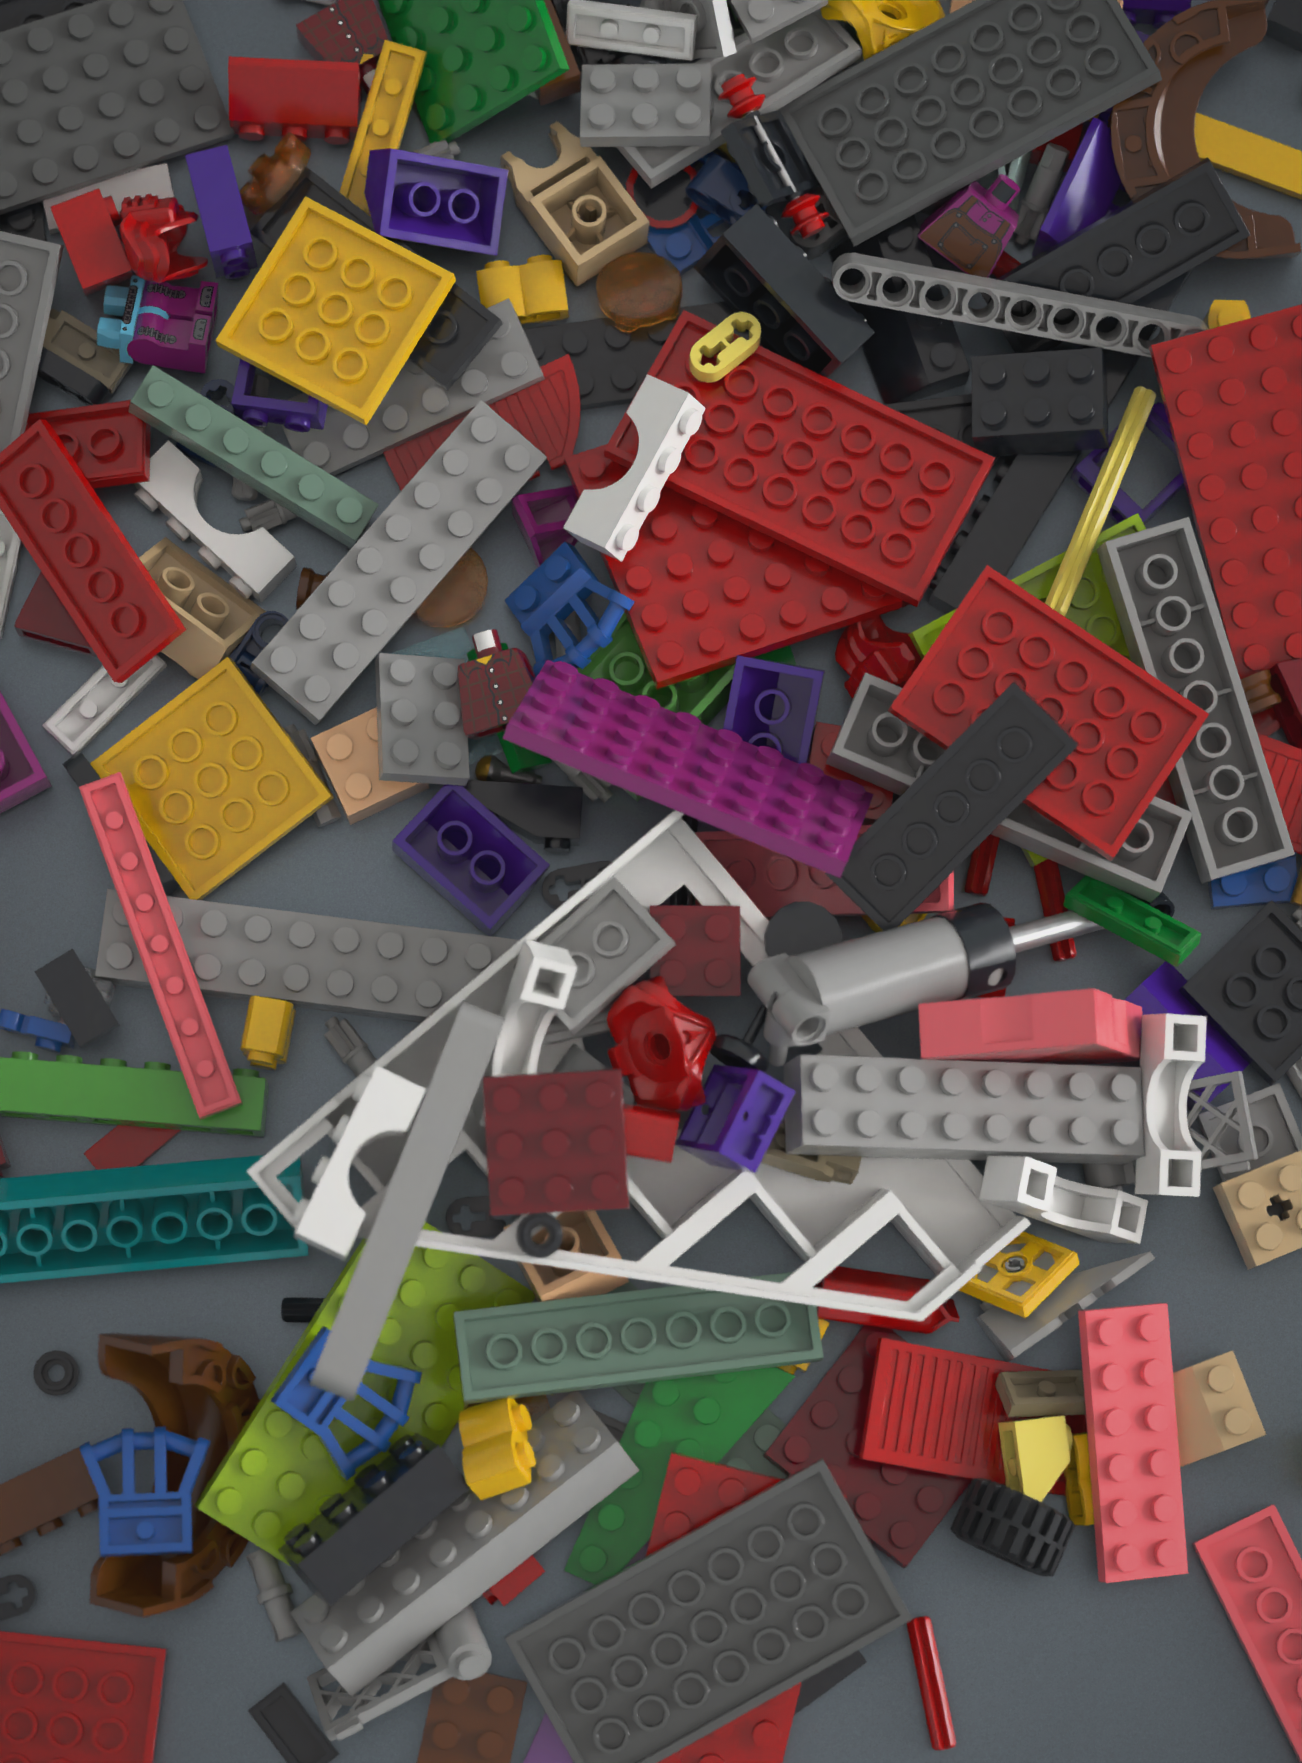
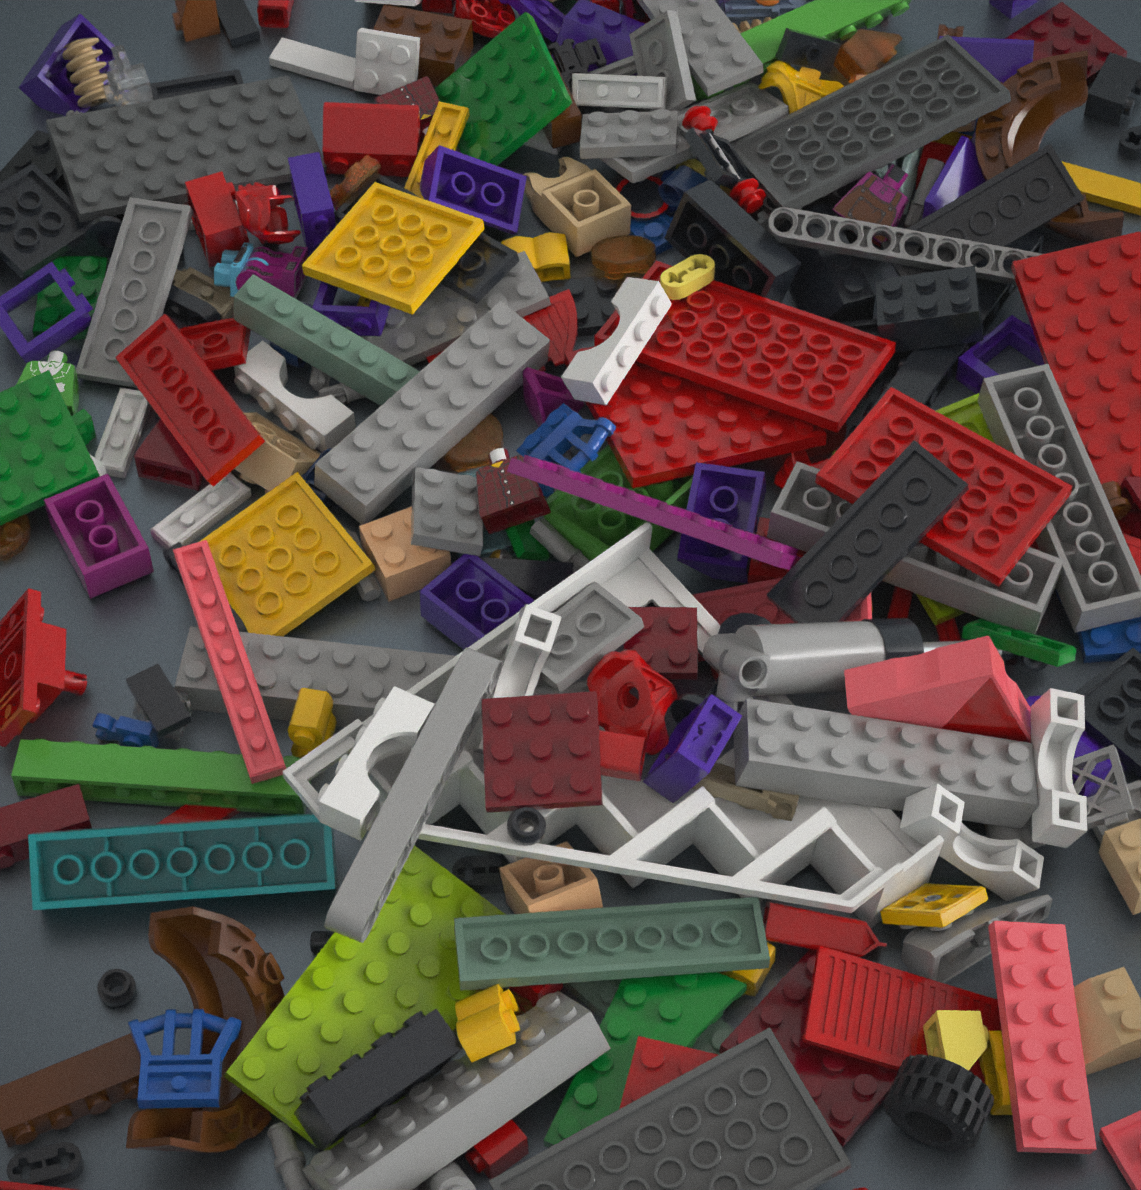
camera: 10 degrees right, 25 degrees down
blue plate [270,1326,422,1480] -> none
dark tan hinge [995,1370,1086,1417] -> none
light yellow axle [1045,386,1156,617] -> none

